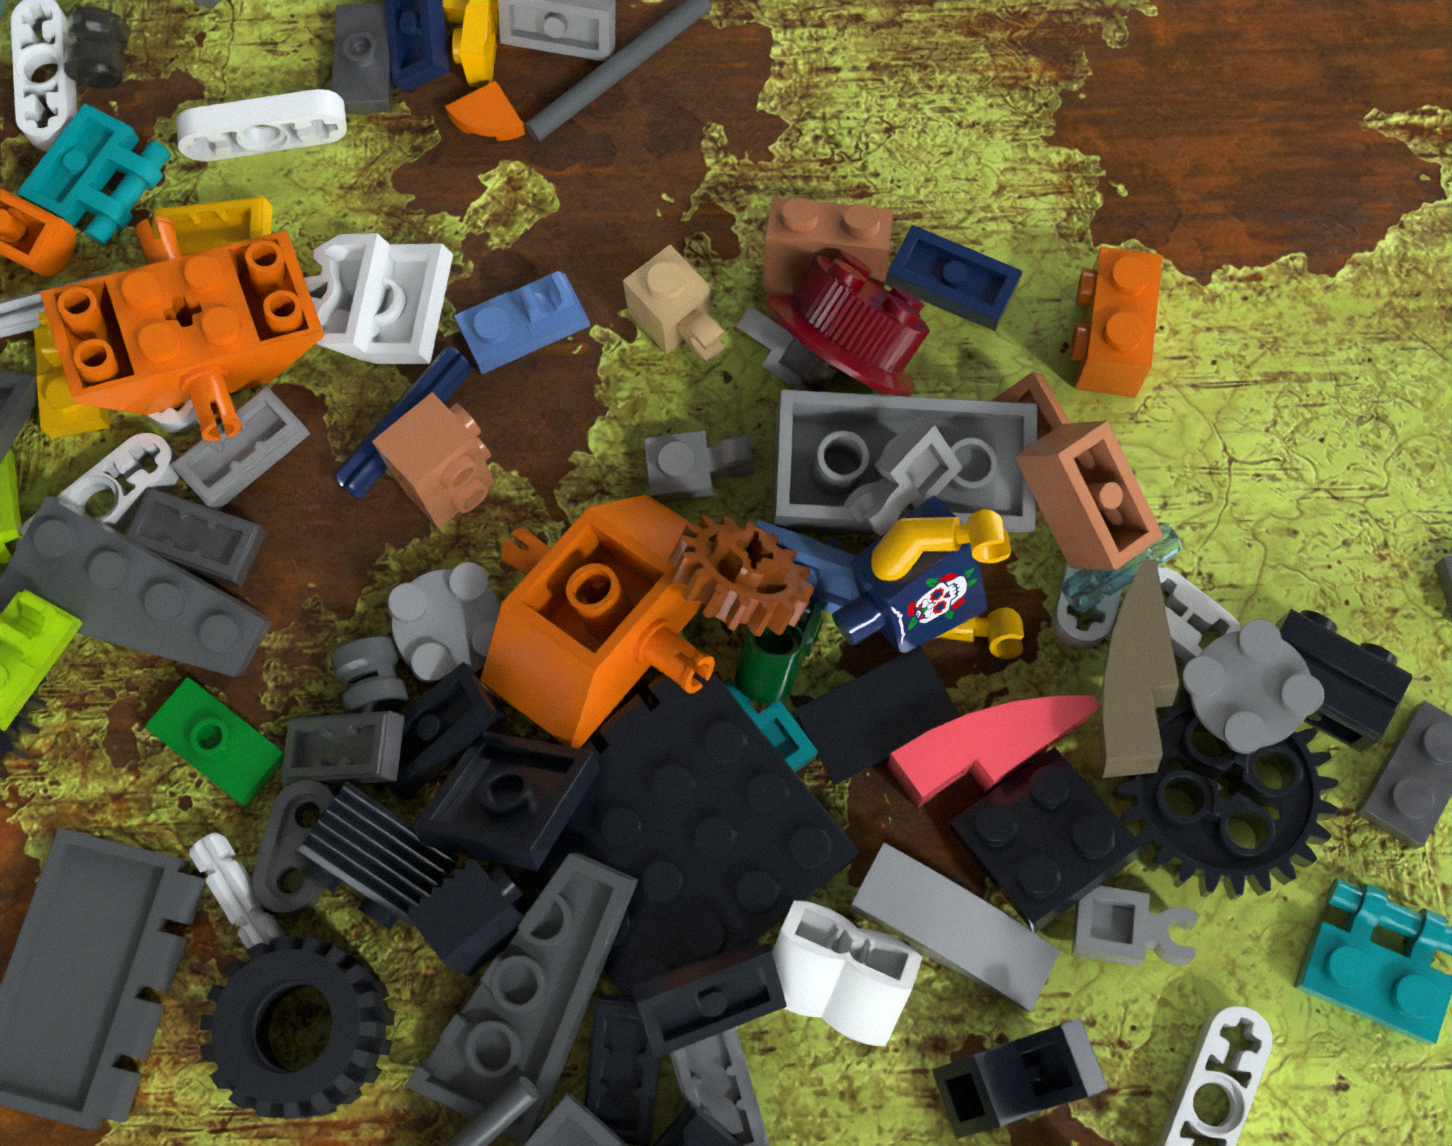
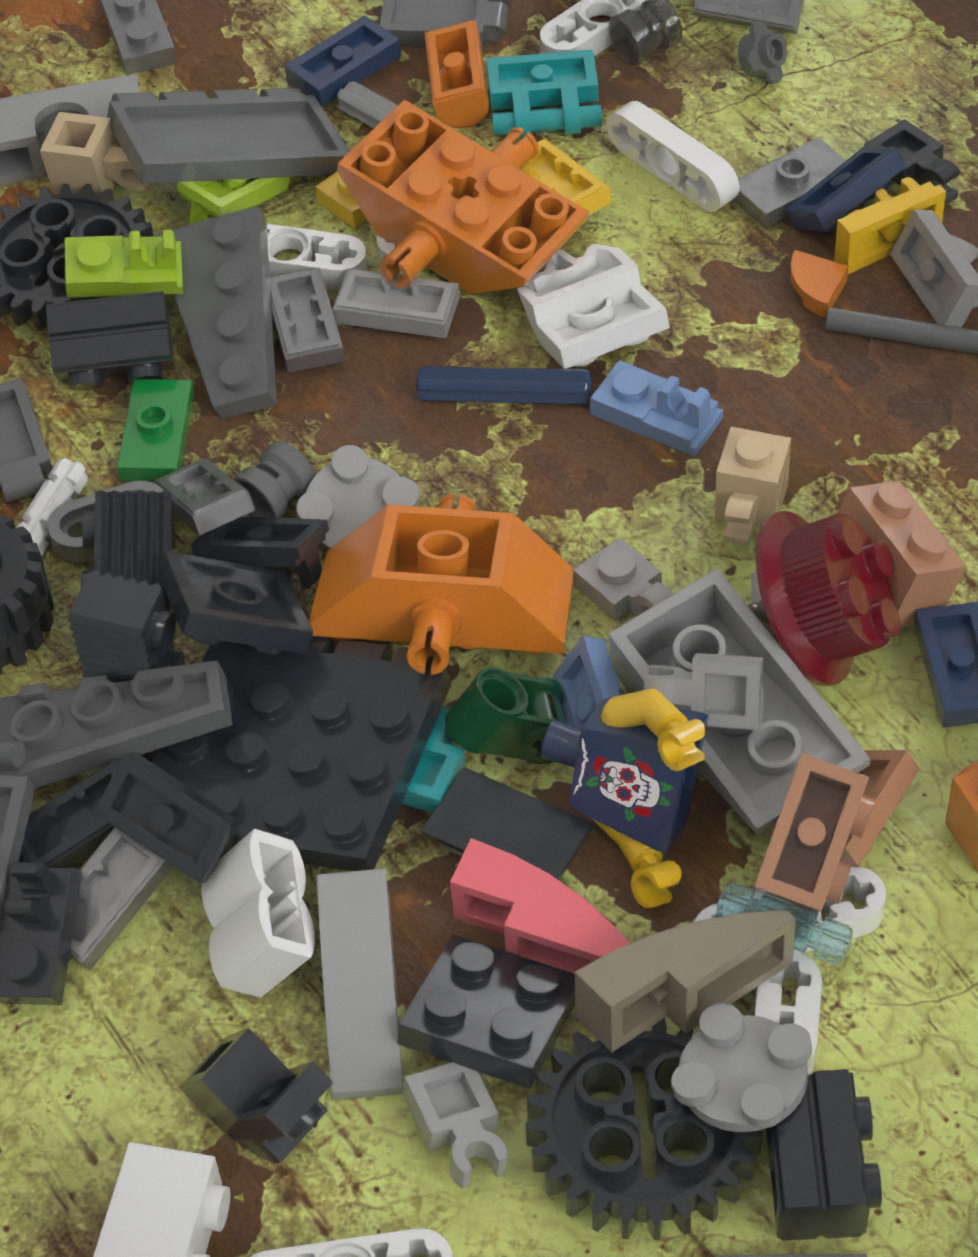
camera: 55 degrees right, 20 degrees down
nougat brick [372,392,494,529] -> none
dark orange gear [668,515,814,636] -> none
none -> black brick [46,291,175,390]

